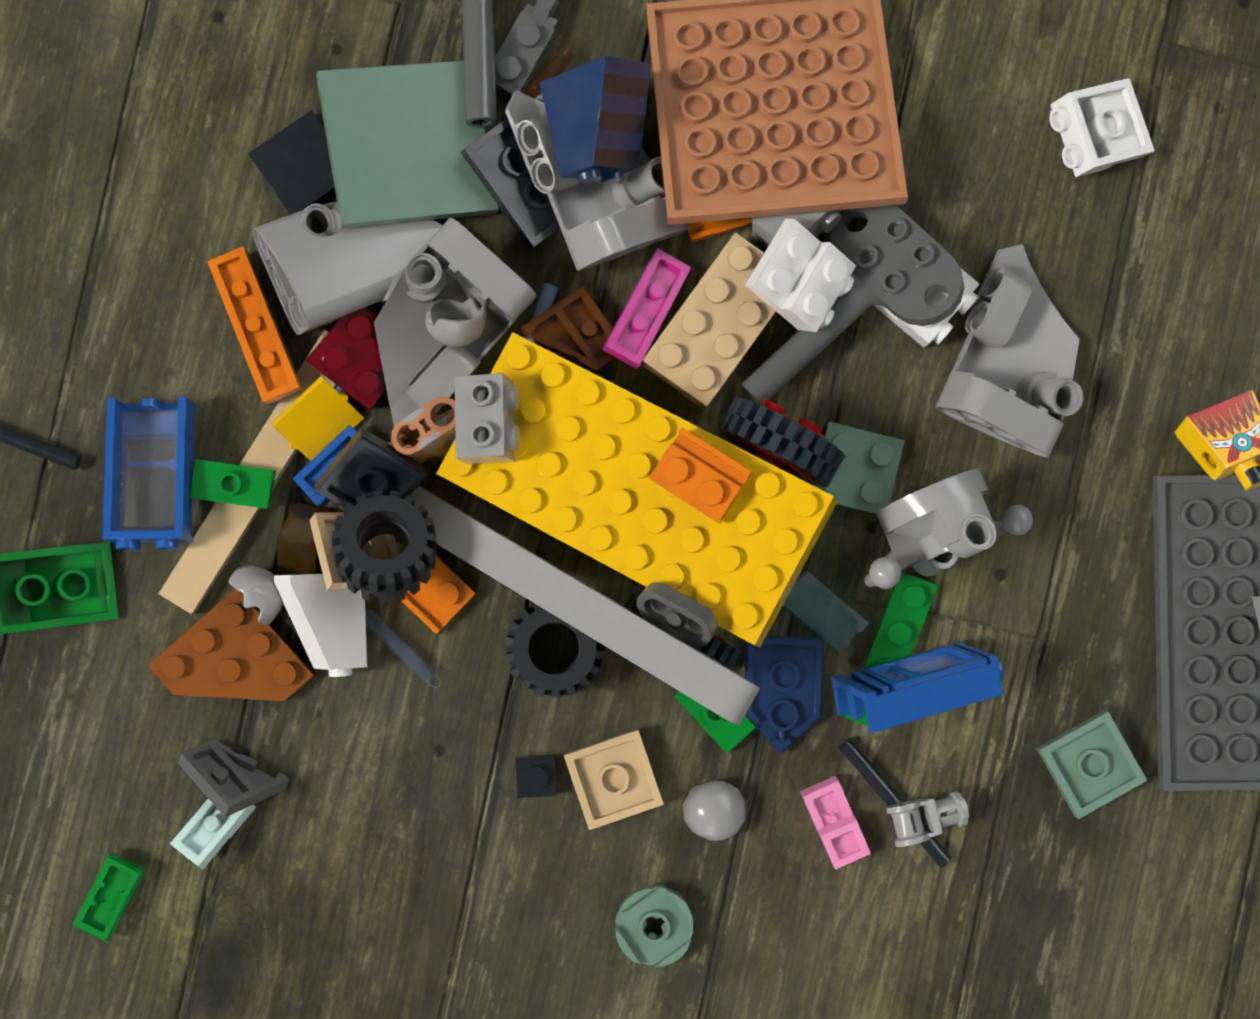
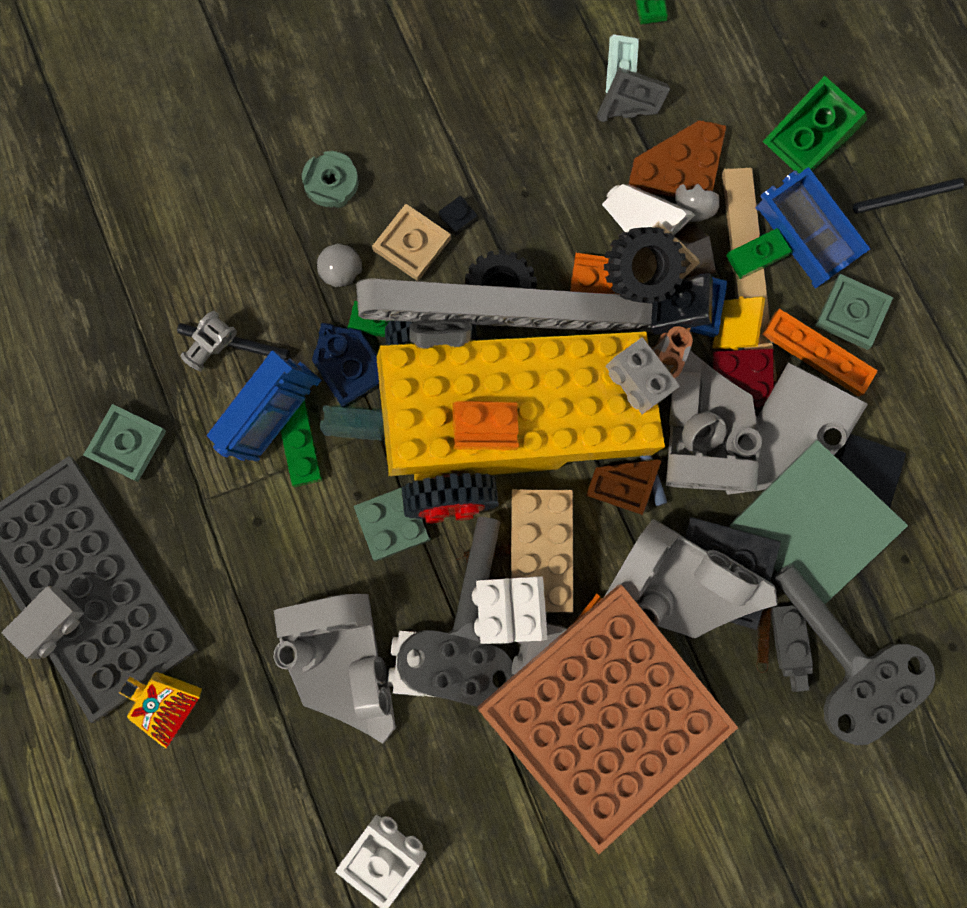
camera: 145 degrees right, 10 degrees down
sand blue piece [365,606,441,688] -> none
dark blue slope [540,56,651,185] -> none
dark pink plate [602,248,691,369] -> none
bright pink slope [800,776,871,870] -> none
light grey piece [864,468,1033,589] -> none
none -> sand green plate [815,274,893,350]

